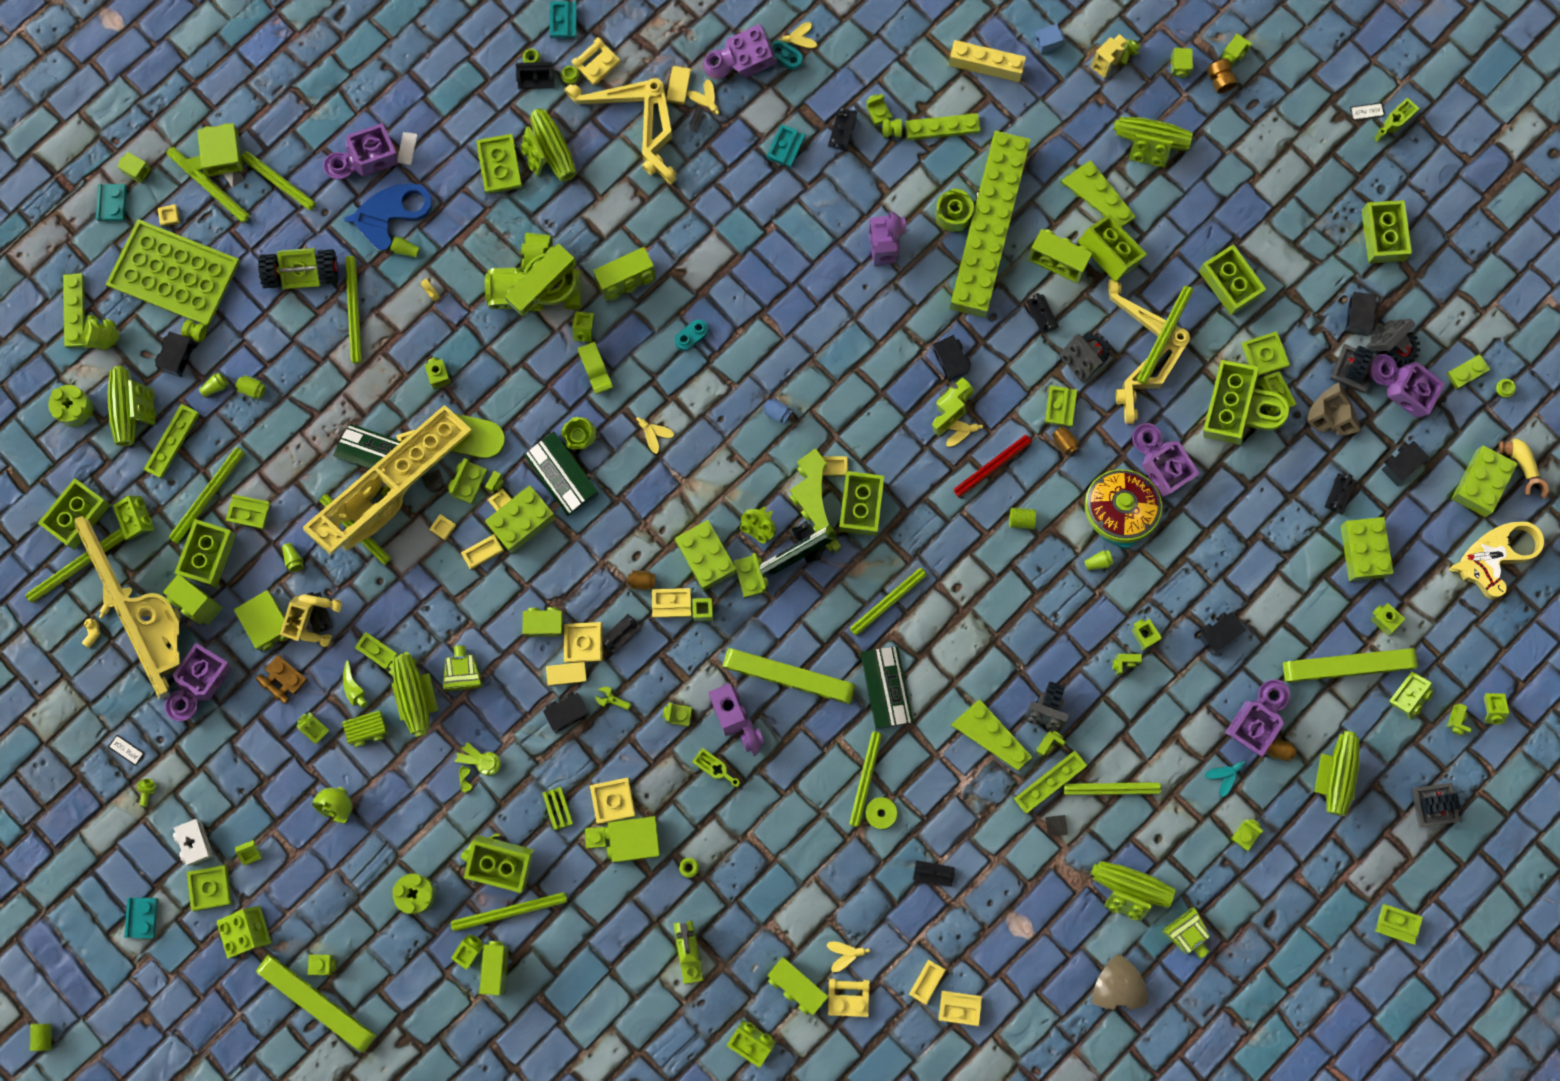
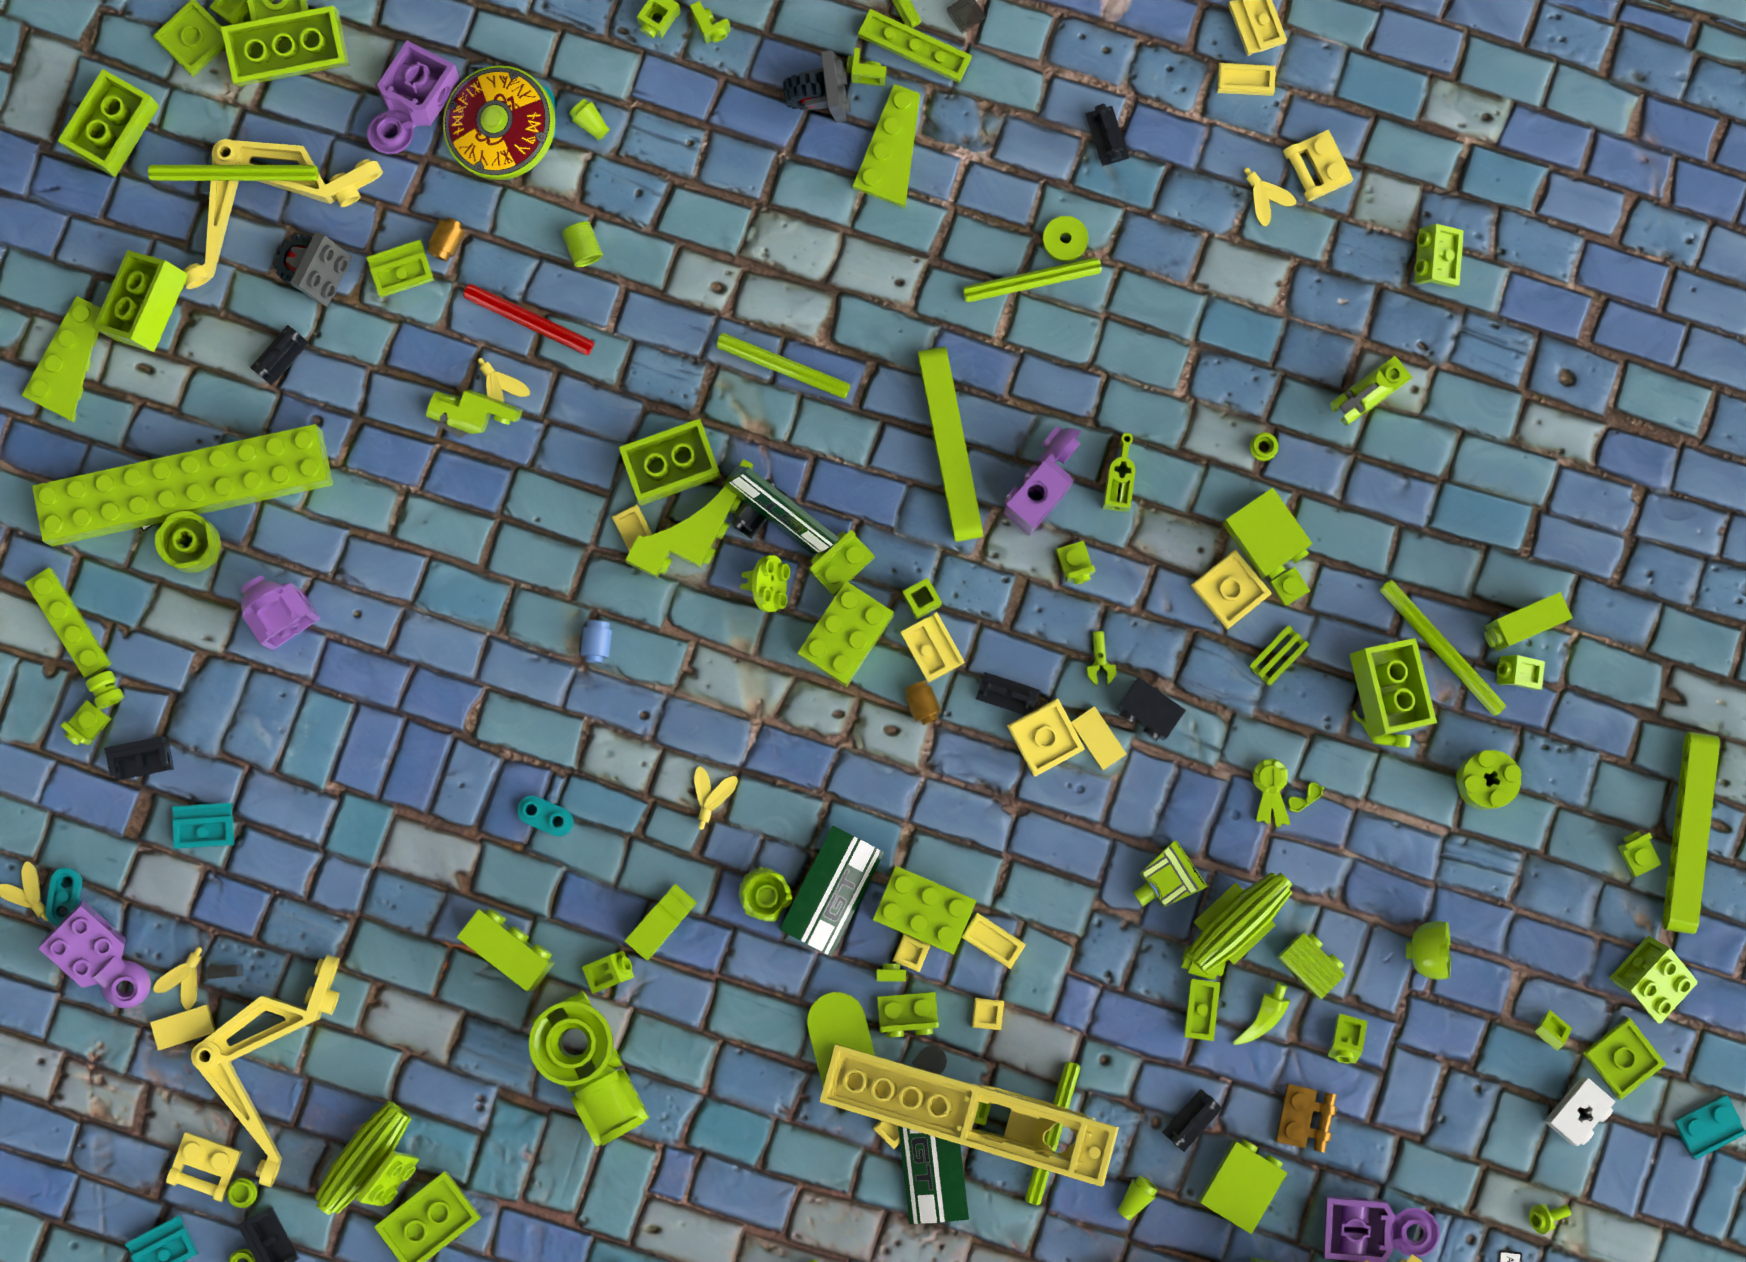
camera: 120 degrees left, 5 degrees up
light yellow torso [280,594,342,647] -> none
light yellow tile [421,278,440,302] -> none
lime brick [424,357,451,389] -> none
lime brick [504,243,576,317] -> none
lime brick [521,232,553,270] -> none
lime brick [522,607,563,637] -> none
lime brick [767,957,828,1015] -> none
dark green slope [860,647,914,730] -> none
black brick [932,335,971,382] -> none
lime brick [1028,229,1092,284] -> none

